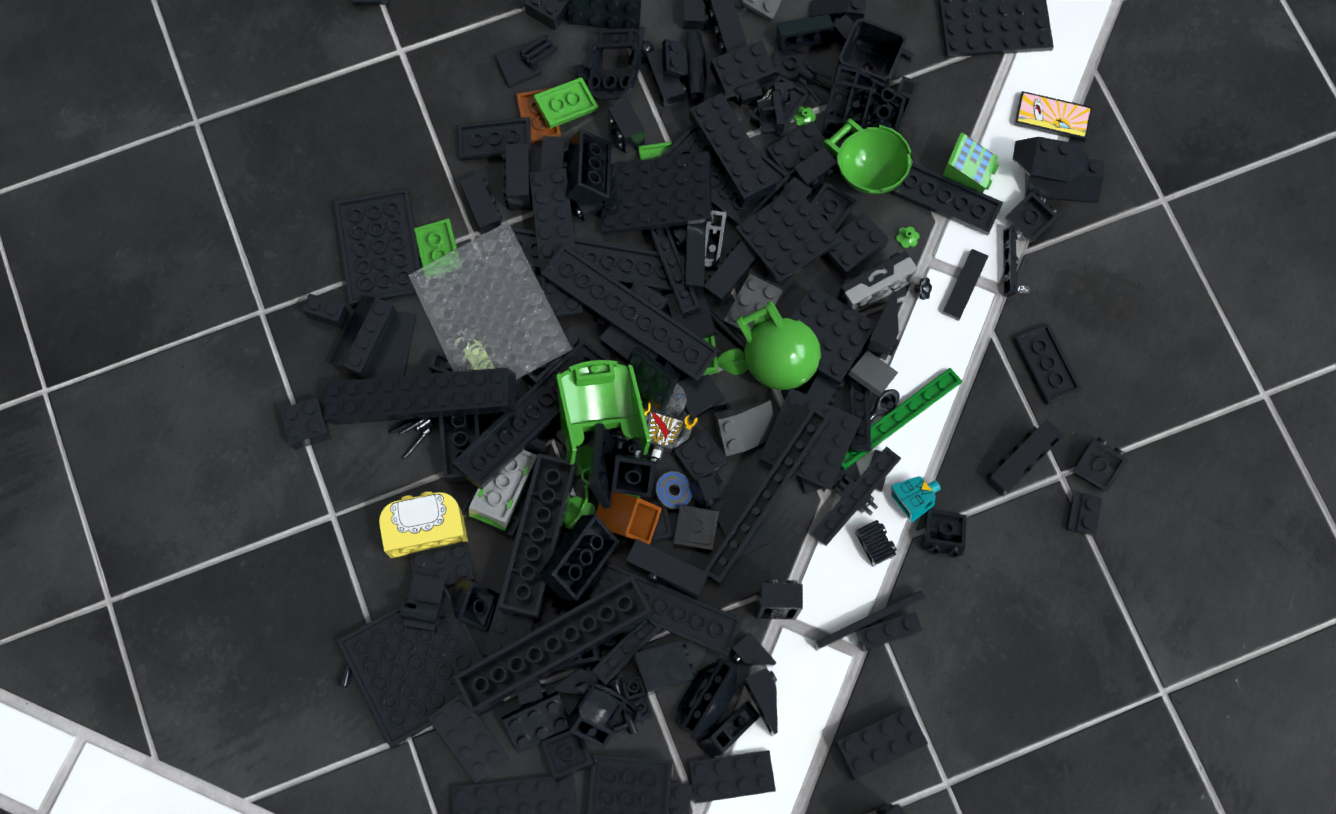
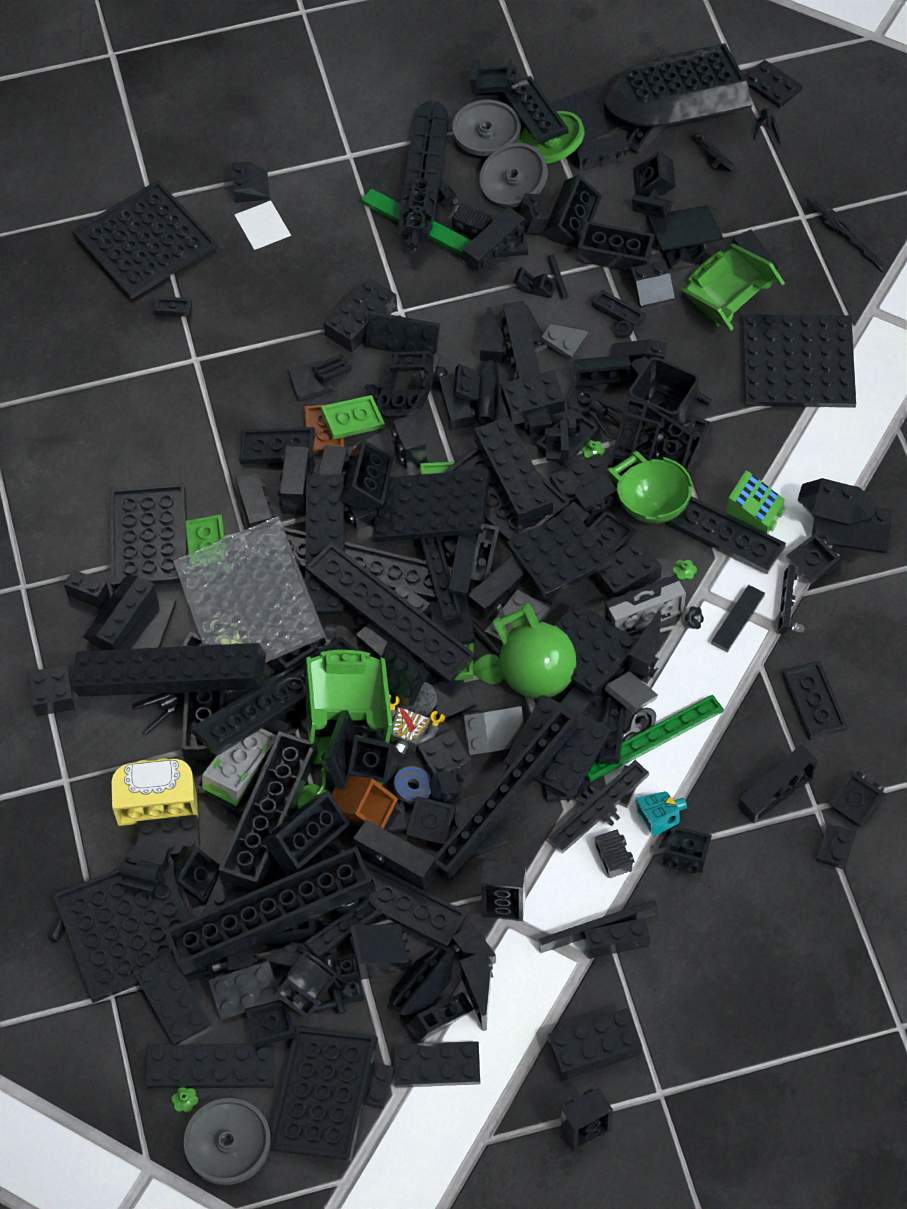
camera: 10 degrees right, 15 degrees down
tile [1014,91,1093,142] -> none

